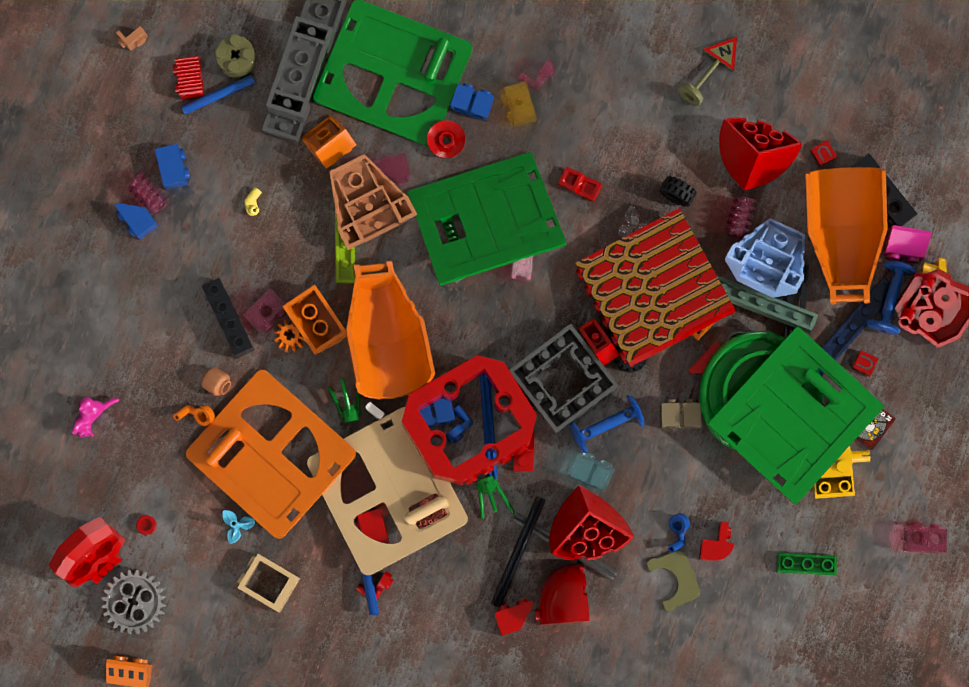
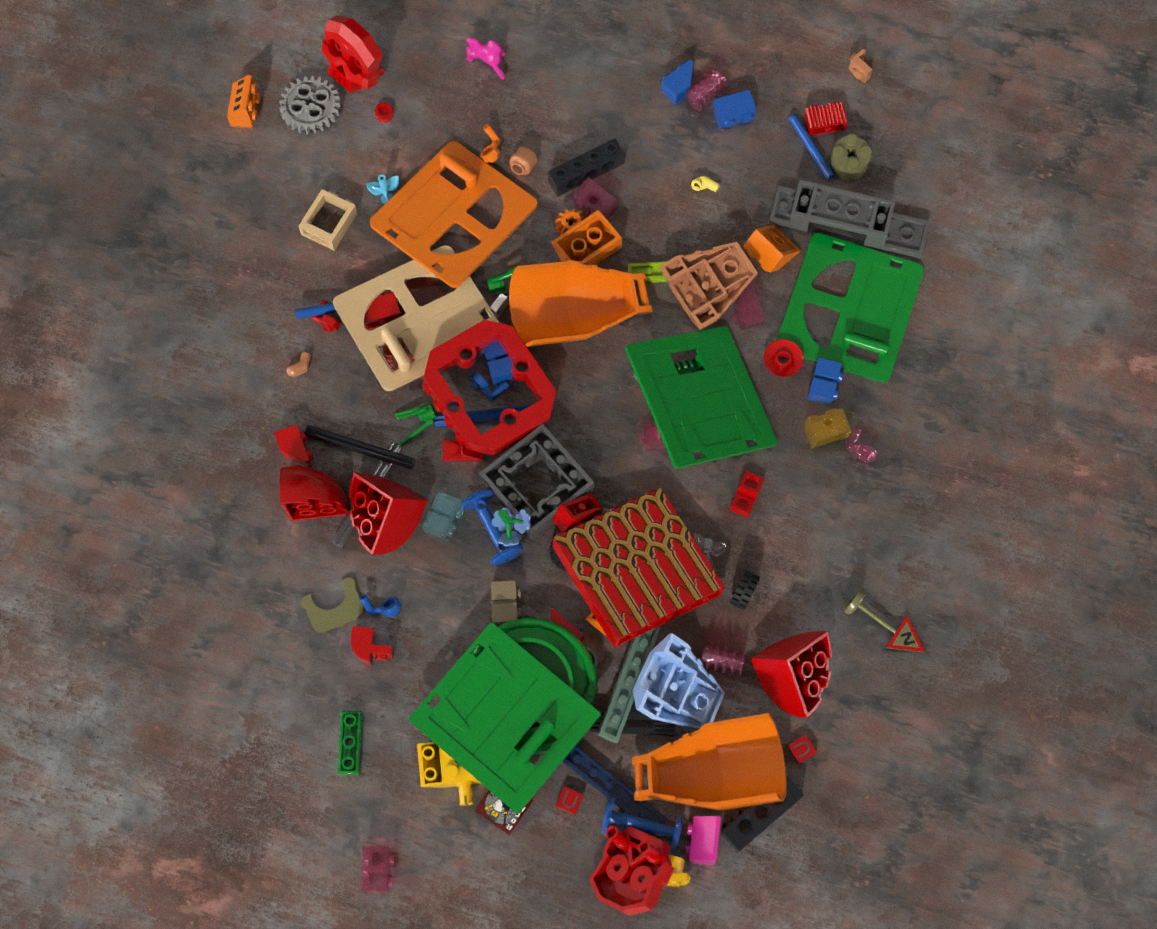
camera: 90 degrees right, 10 degrees down
none -> nougat arm [287,352,311,377]
none -> medium blue plant [492,508,531,547]

